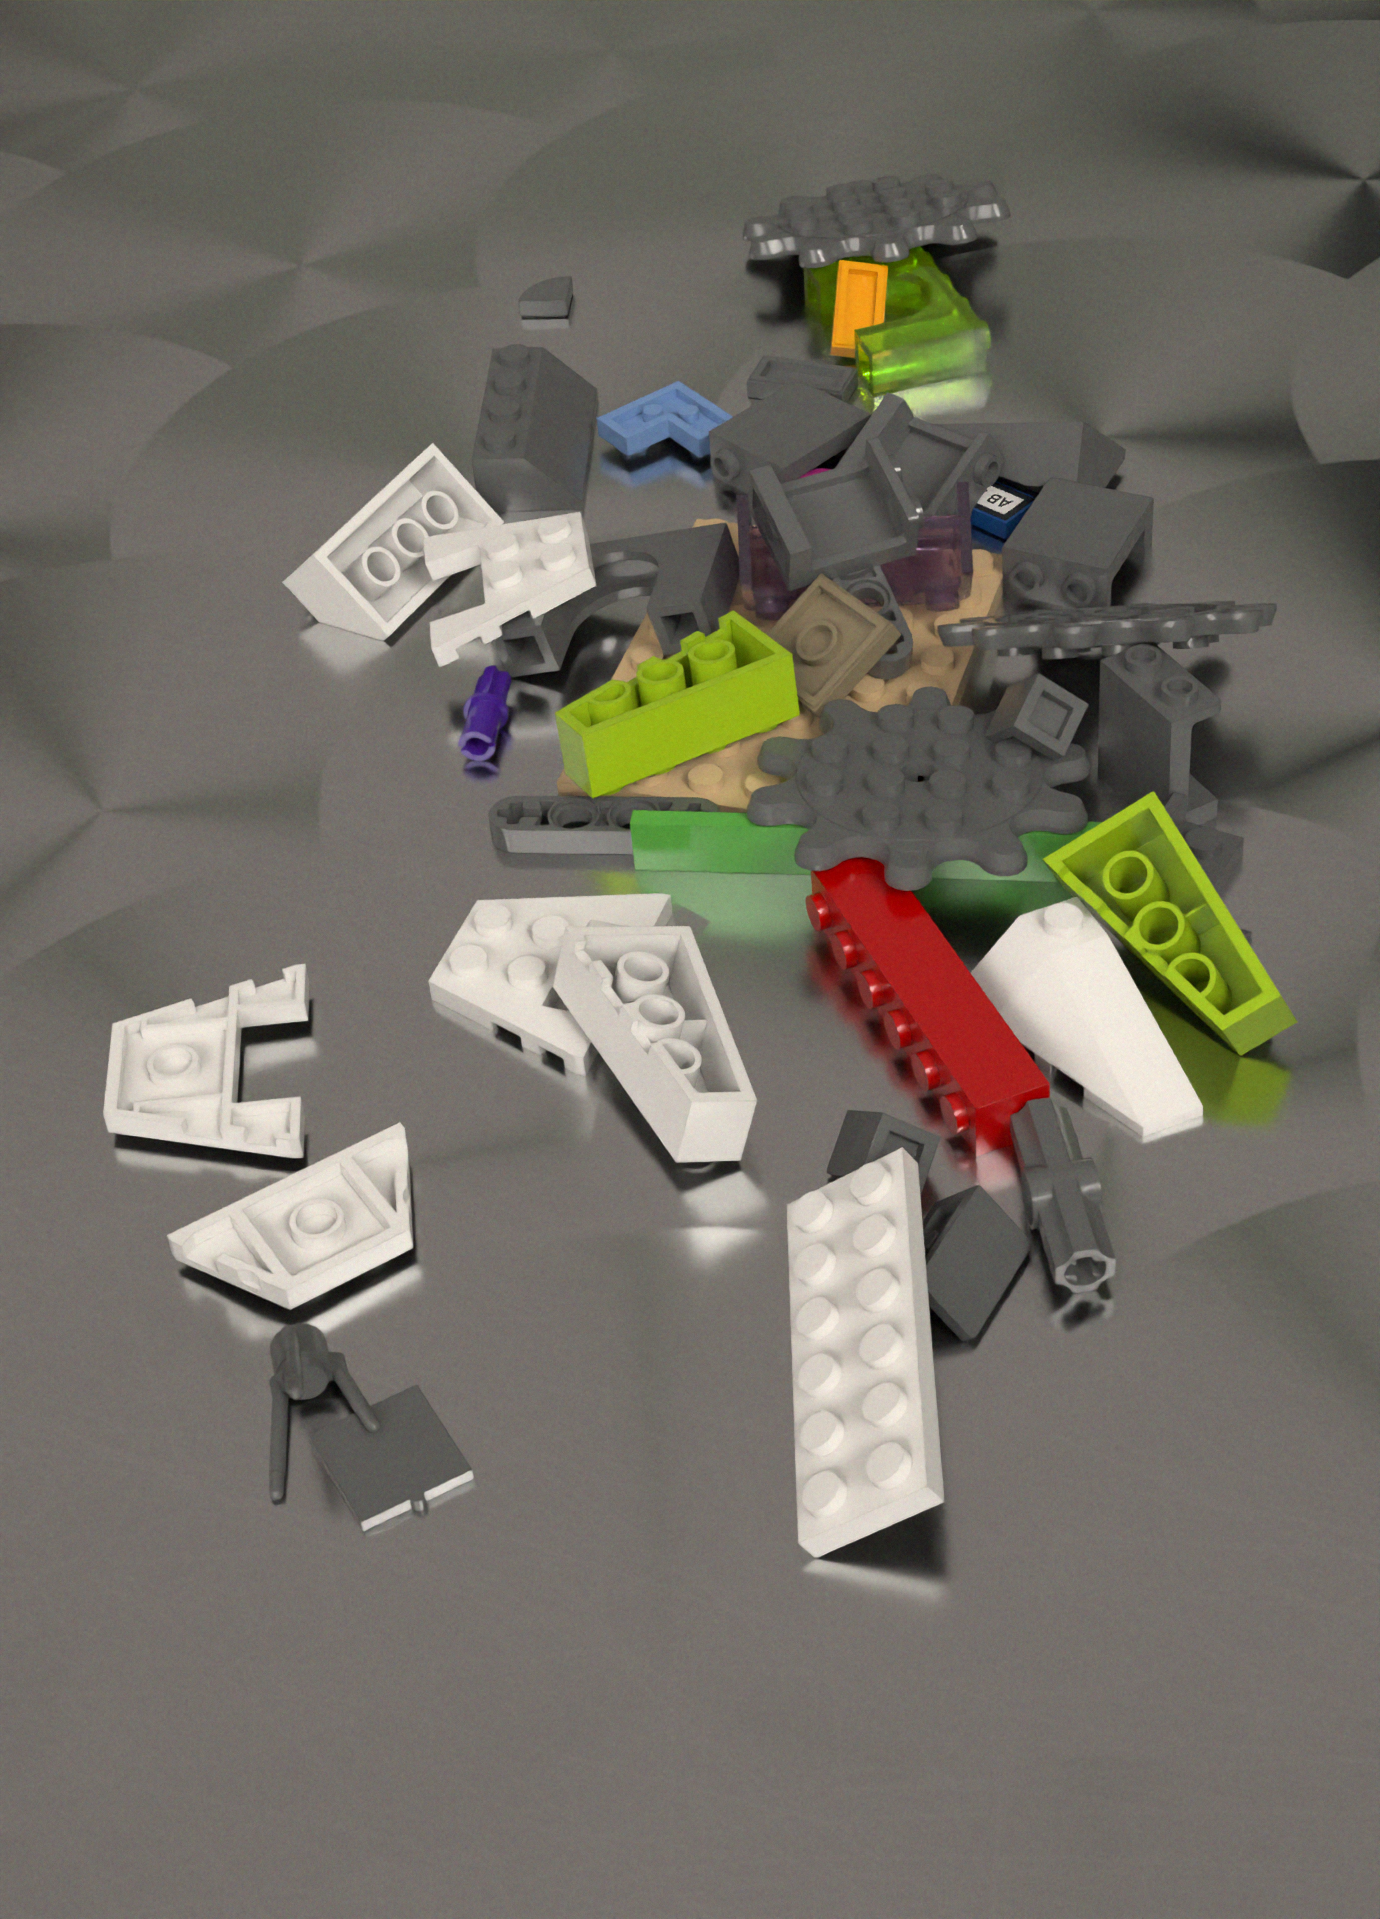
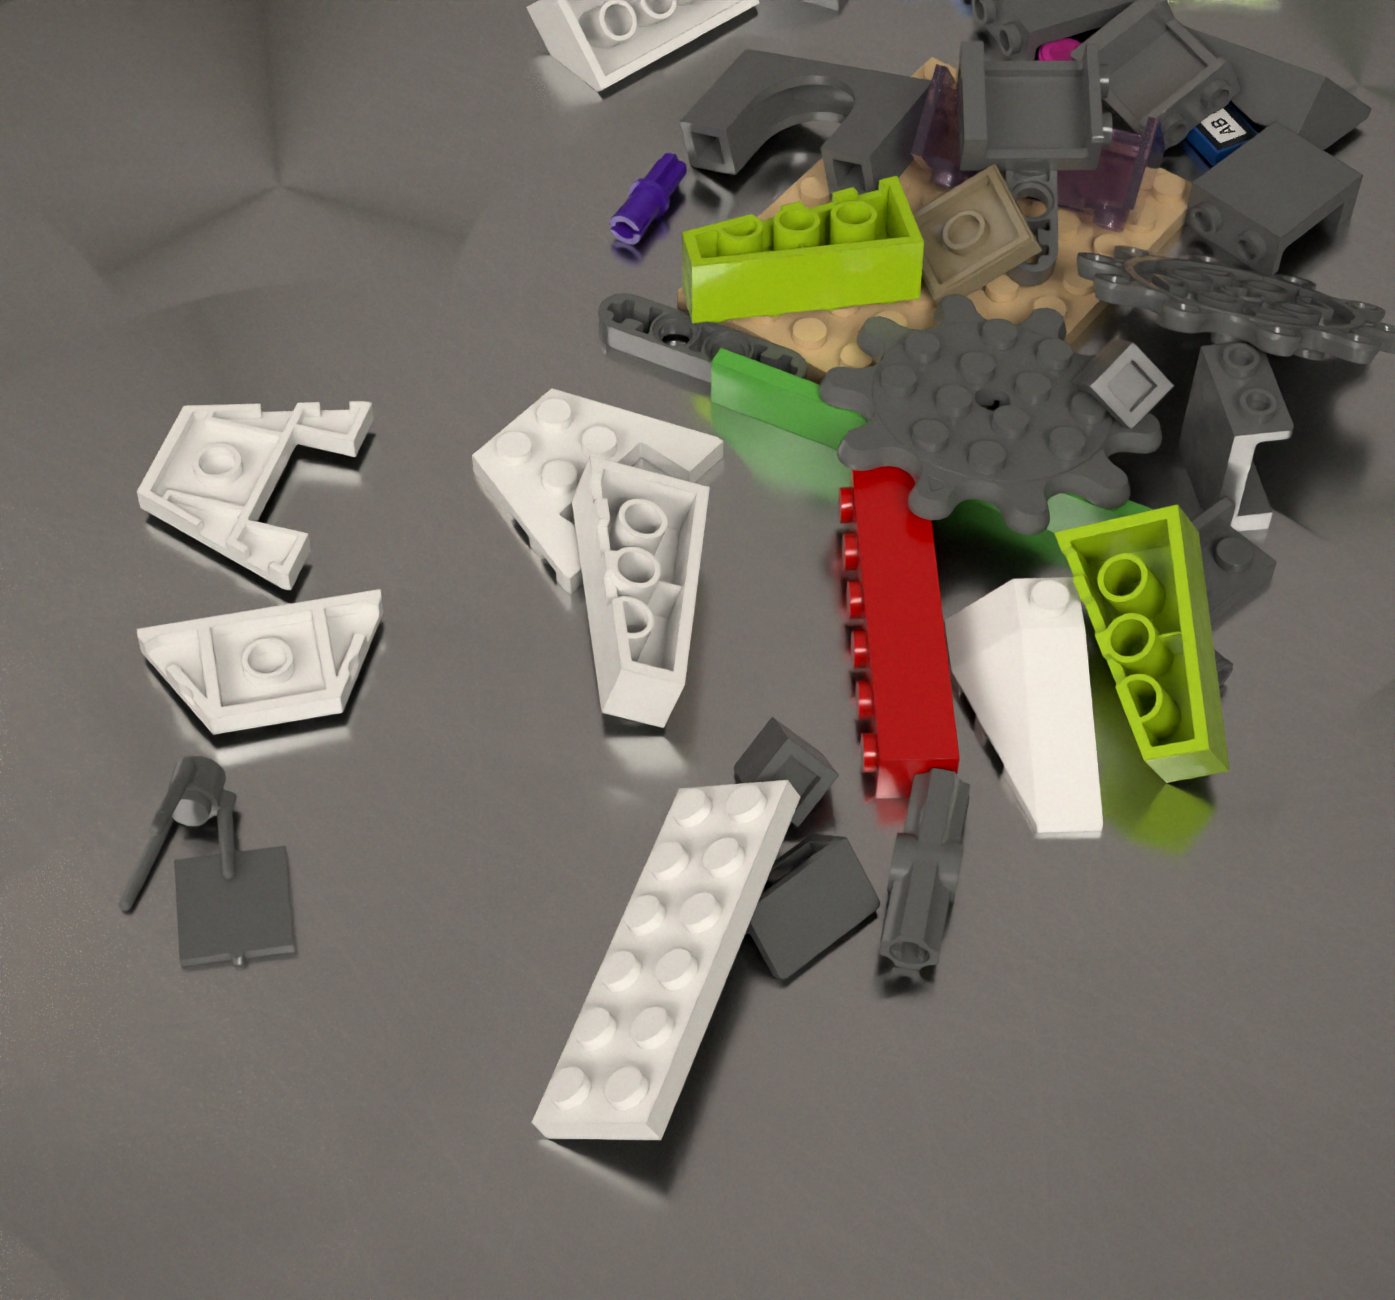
camera: 15 degrees right, 10 degrees up
white wing [423,512,596,667] -> none

